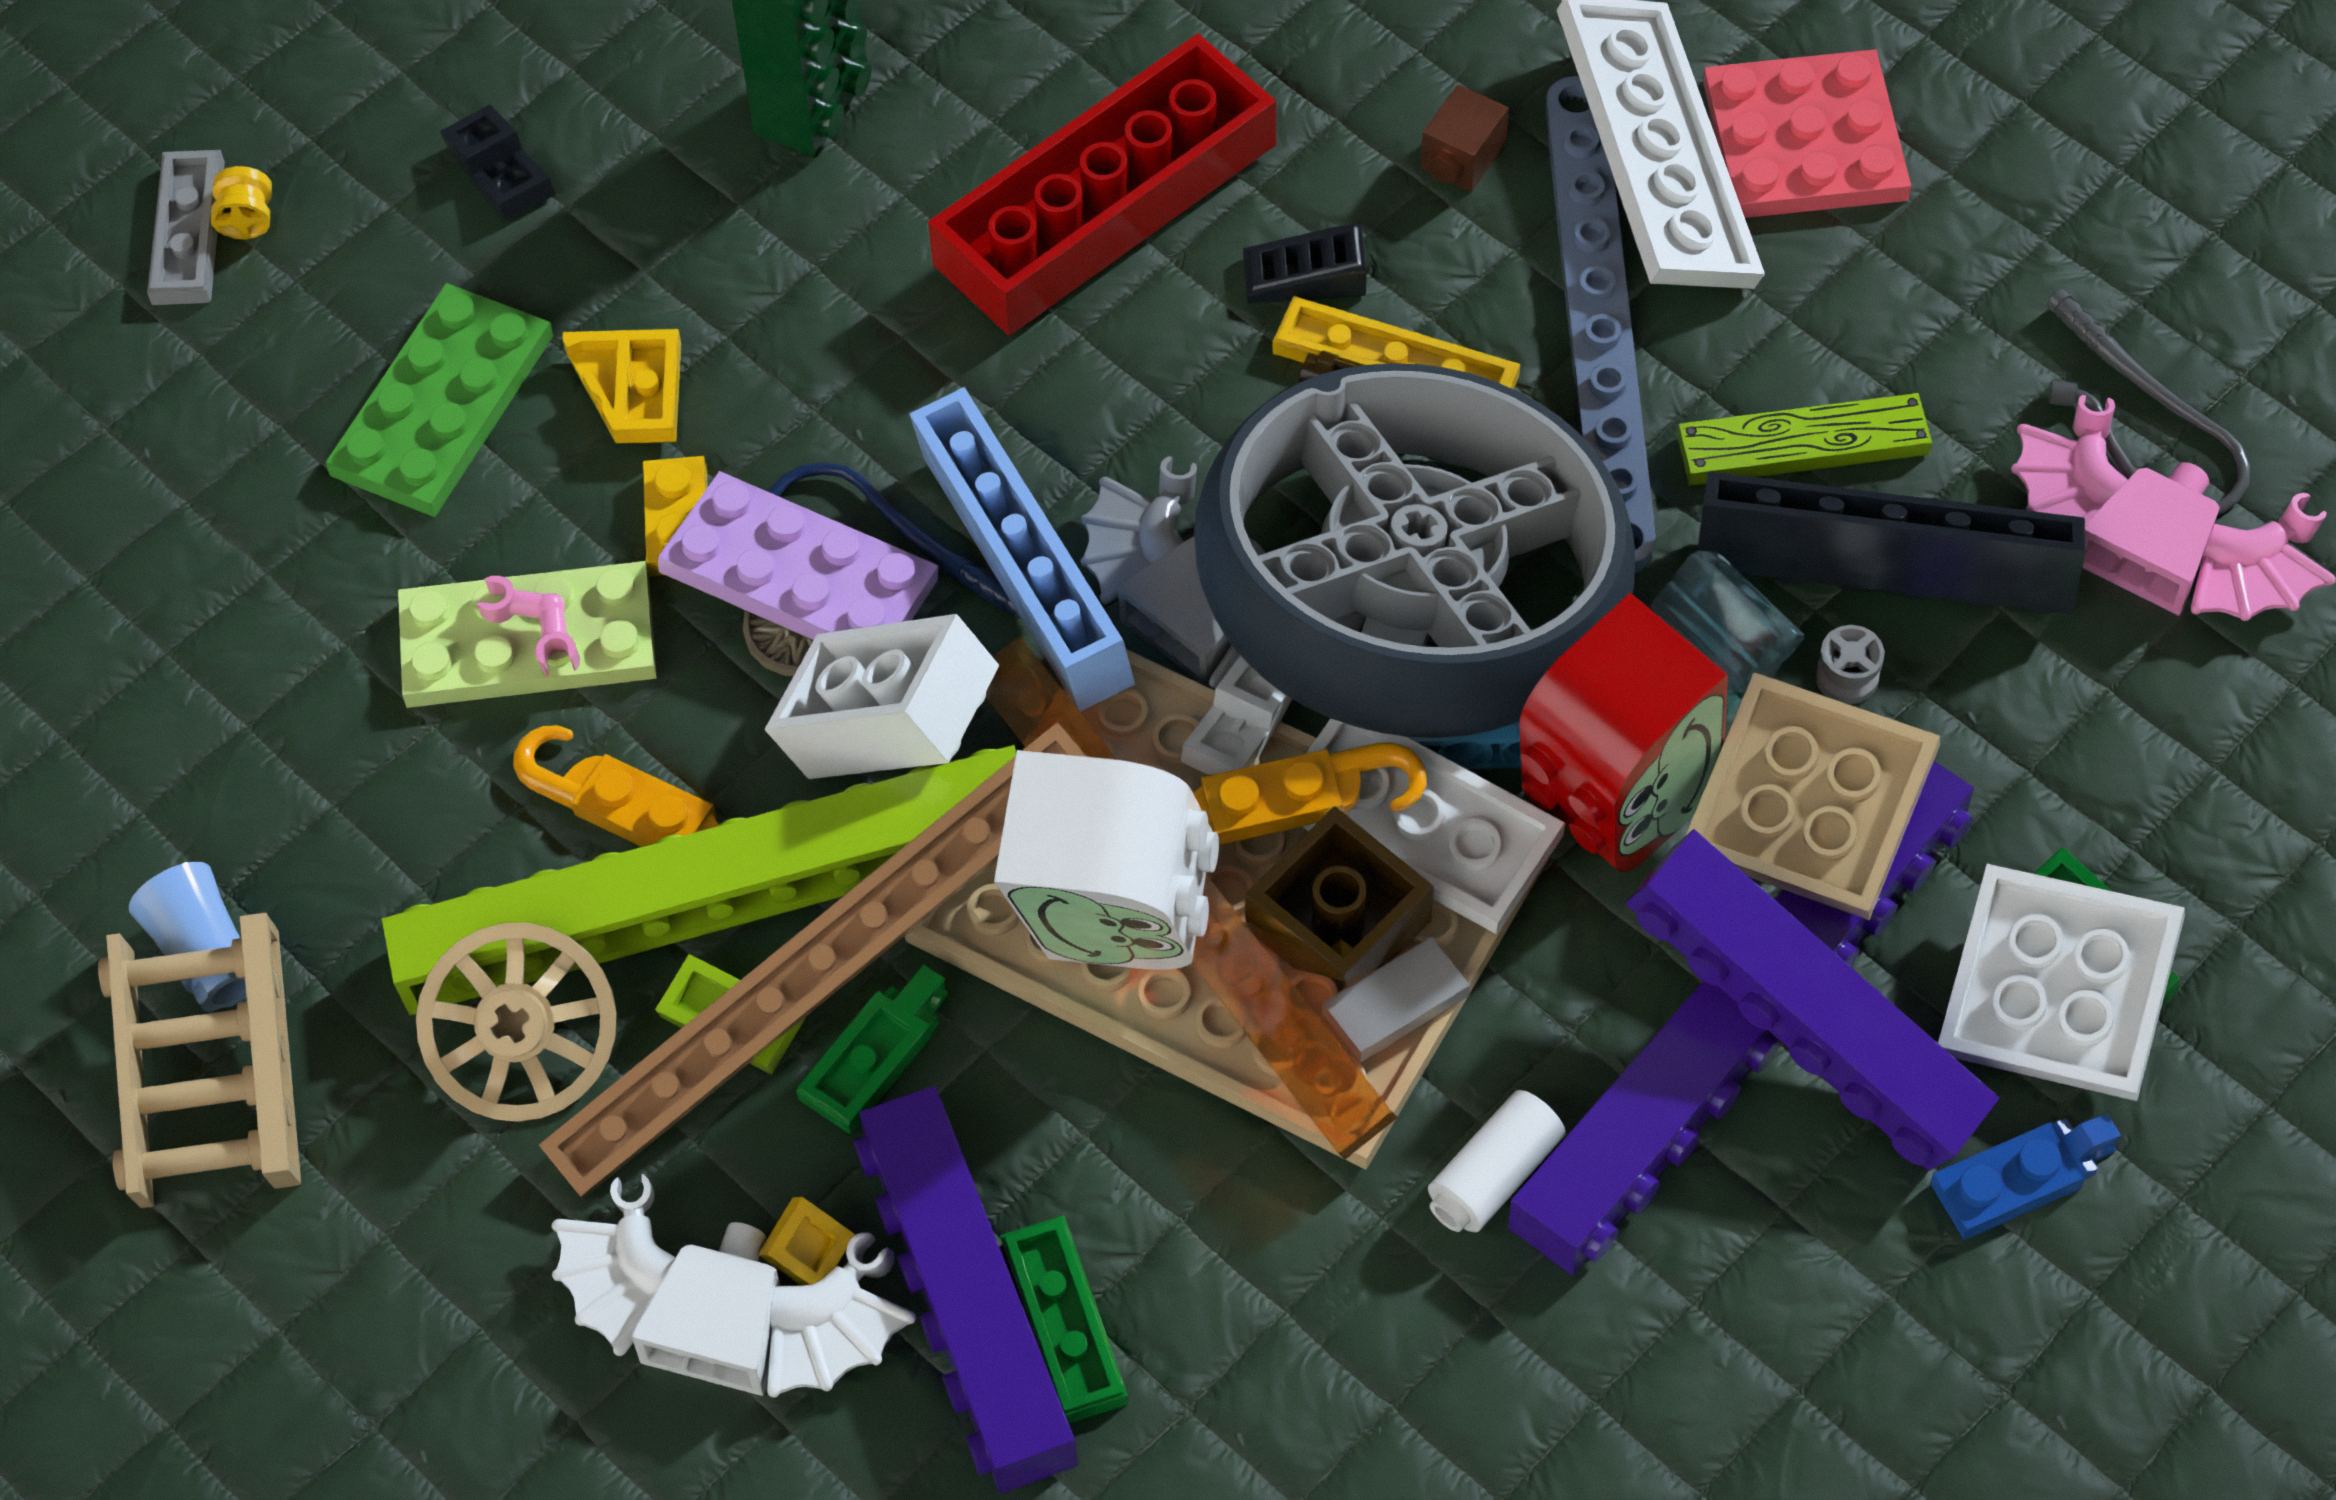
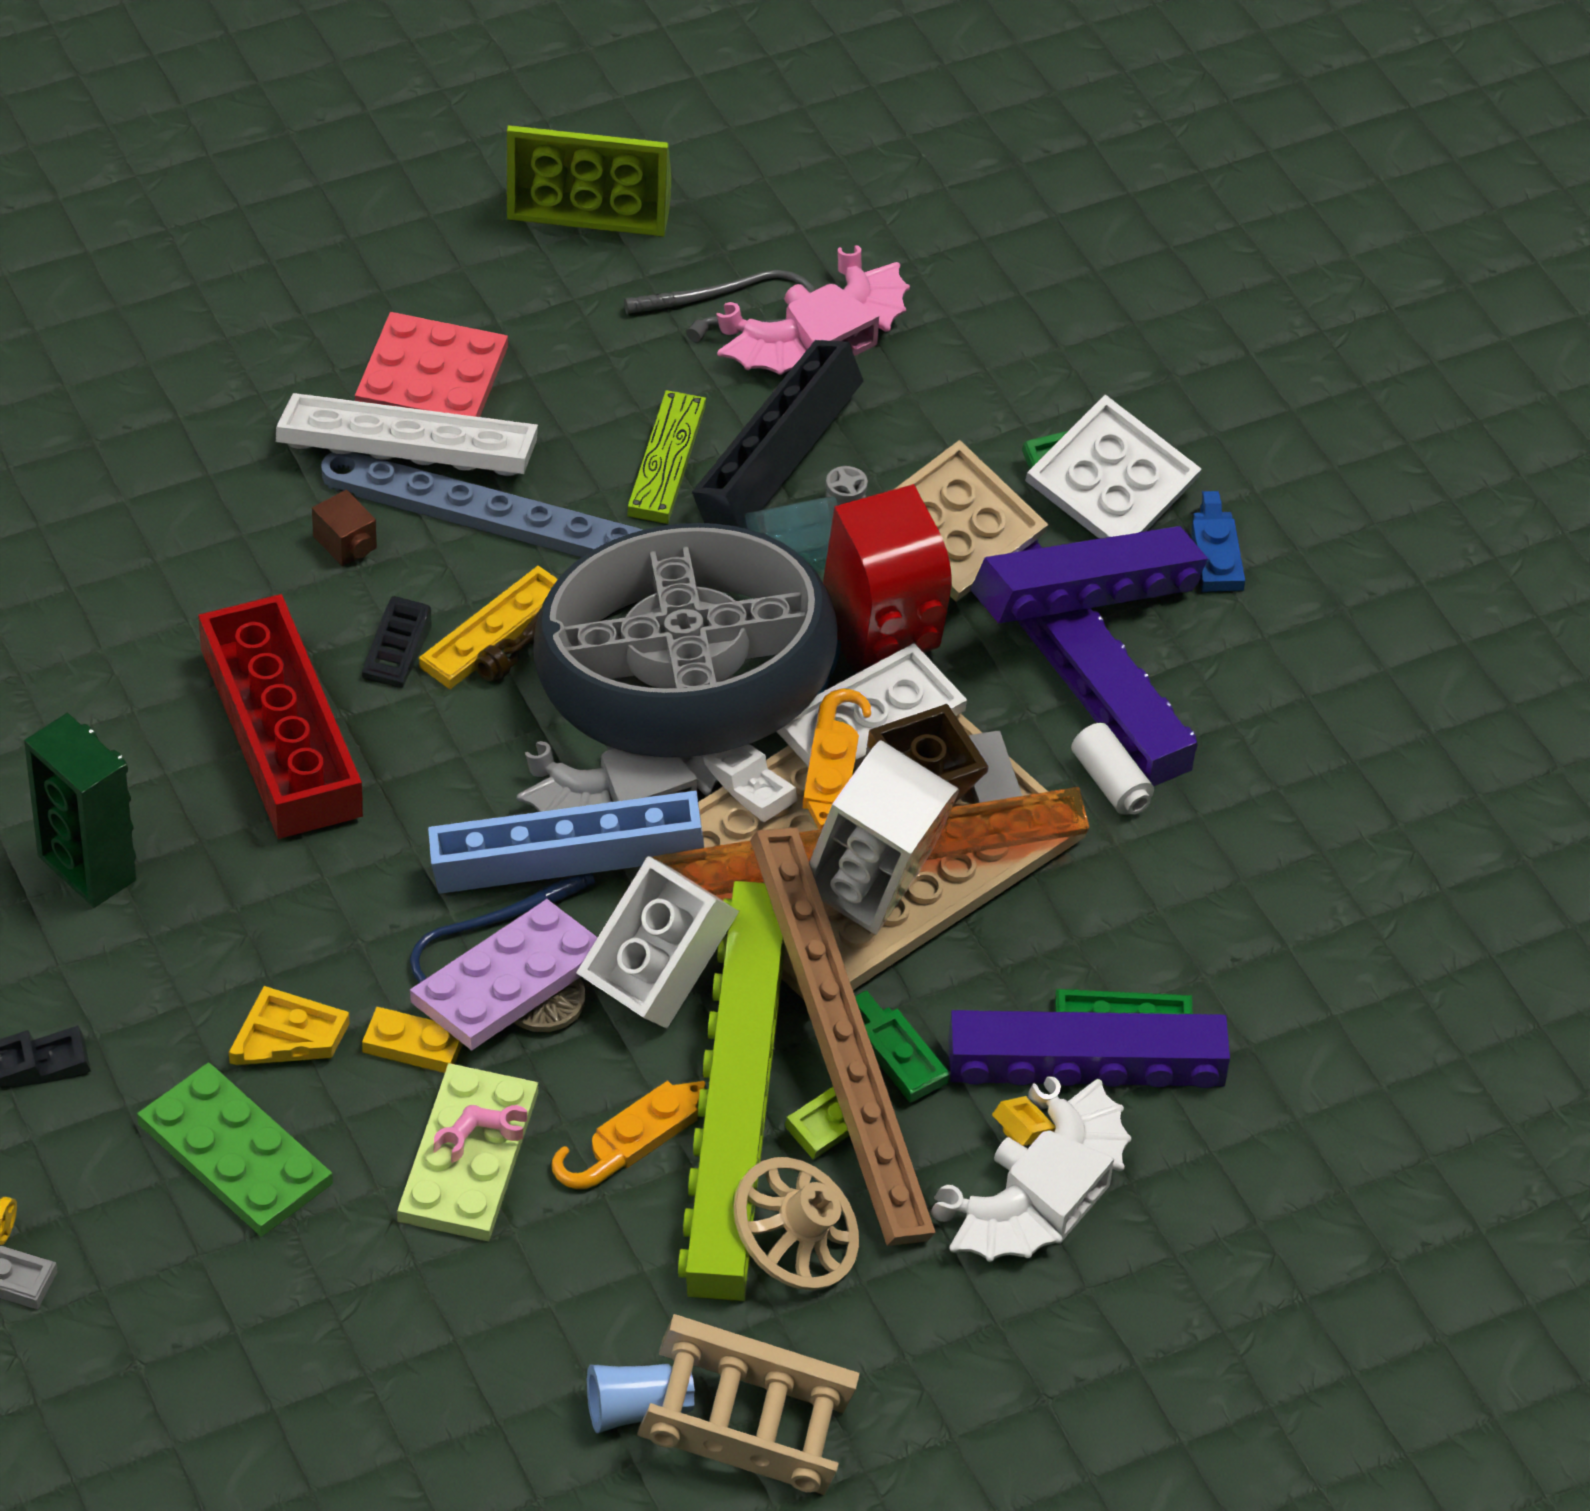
camera: 75 degrees left, 10 degrees down
none -> lime slope [507,125,671,236]

